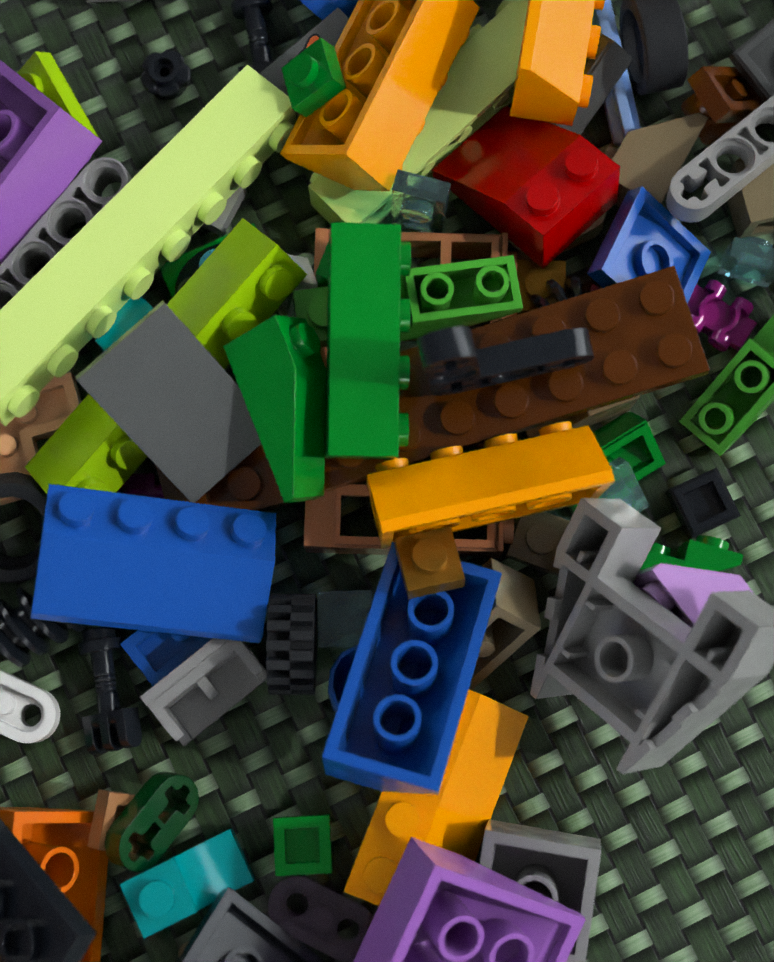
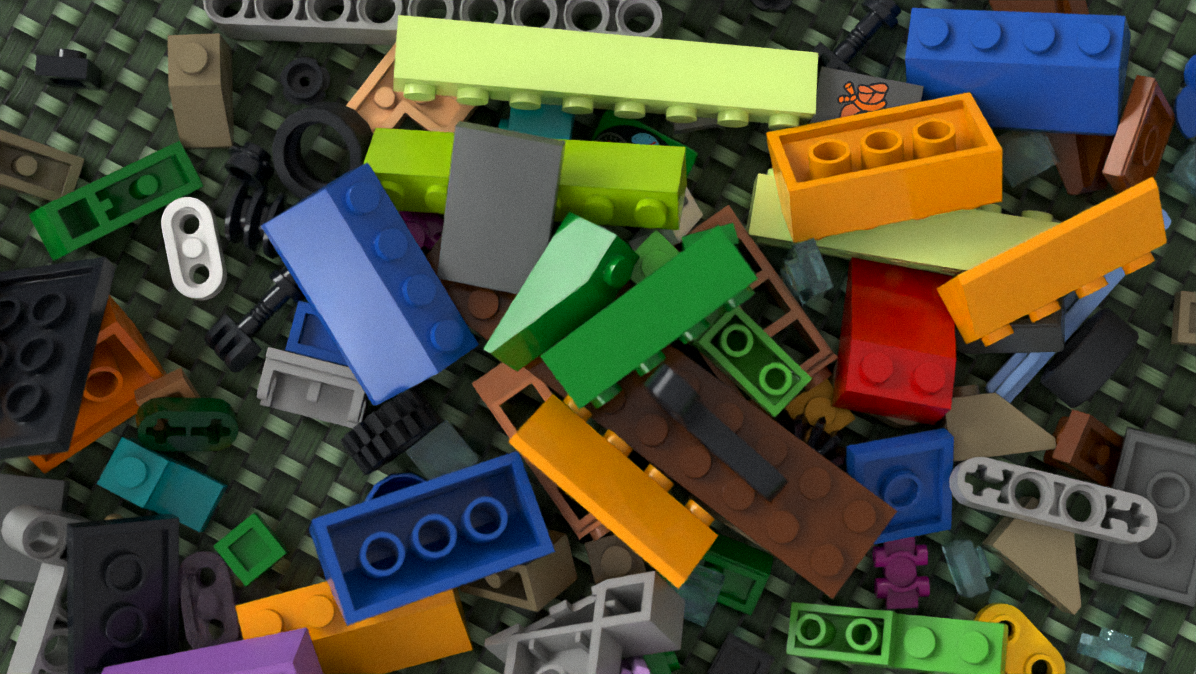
camera: 55 degrees right, 5 degrees up
green plate [281,37,346,117] -> none
pearl gold plate [395,526,465,599] -> none

